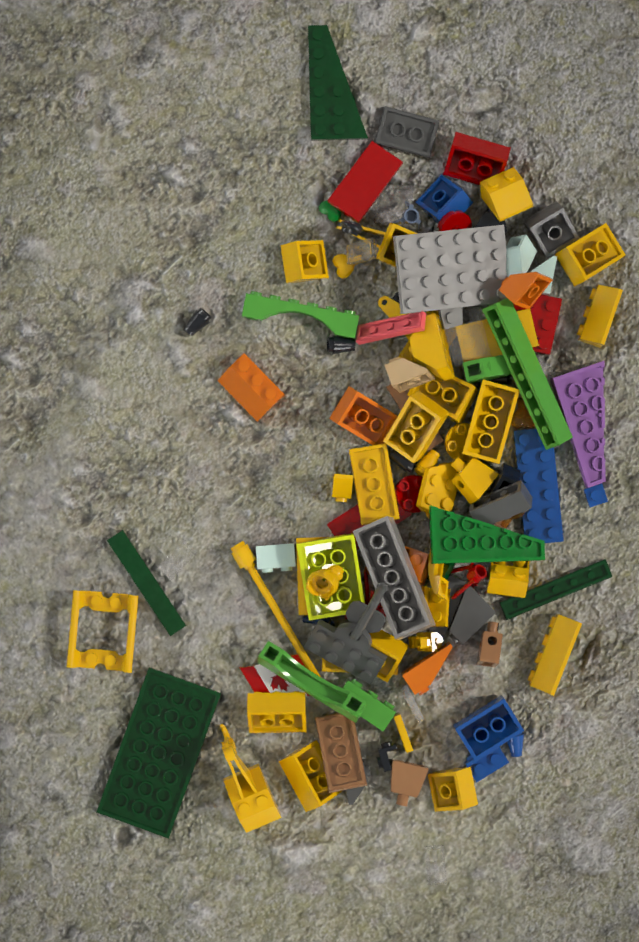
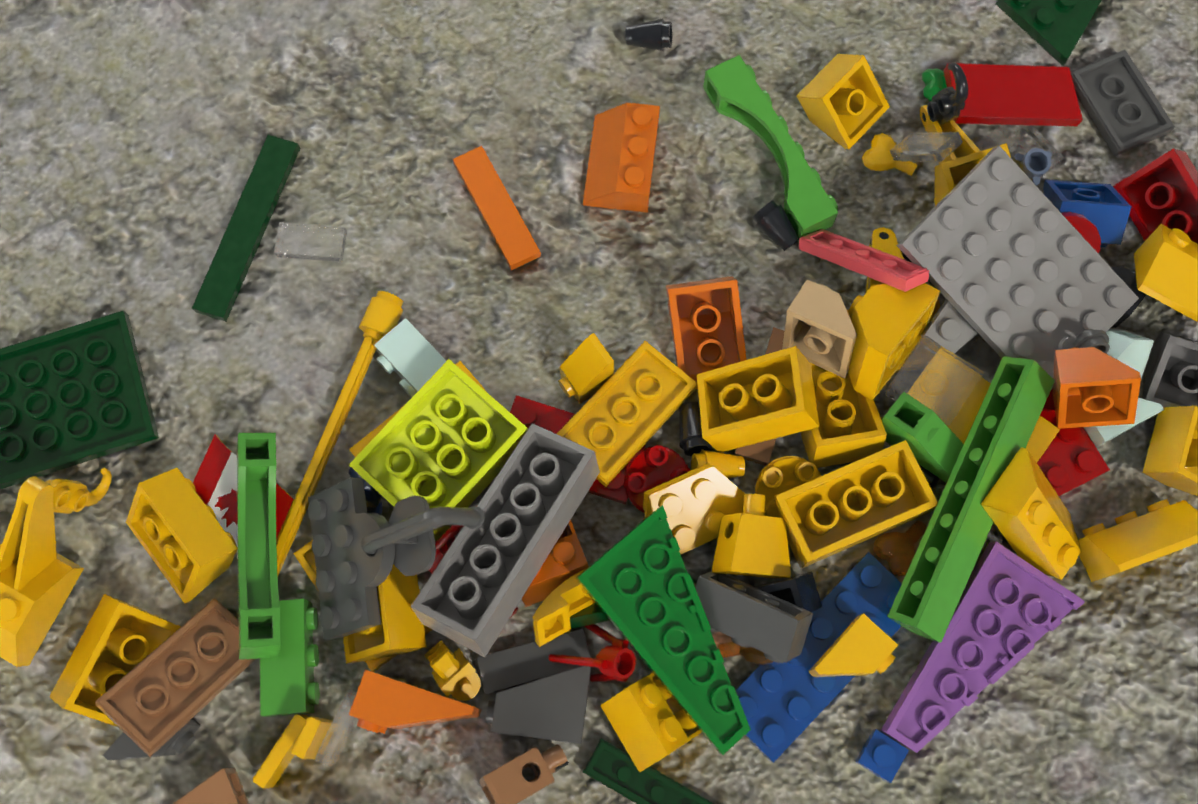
camera: 55 degrees right, 15 degrees down
yellow piece [66,590,138,673] -> none
yellow piece [306,565,344,601] -> none
black bracket [376,741,398,772] -> none
yellow bracket [422,586,450,627] -> none
none -> yellow tile [291,716,338,759]
none -> orange tile [453,145,541,271]
none -> yellow slope [808,613,898,677]
none -> yellow slope [981,447,1081,580]
none -> dark grey plate [1072,329,1110,354]

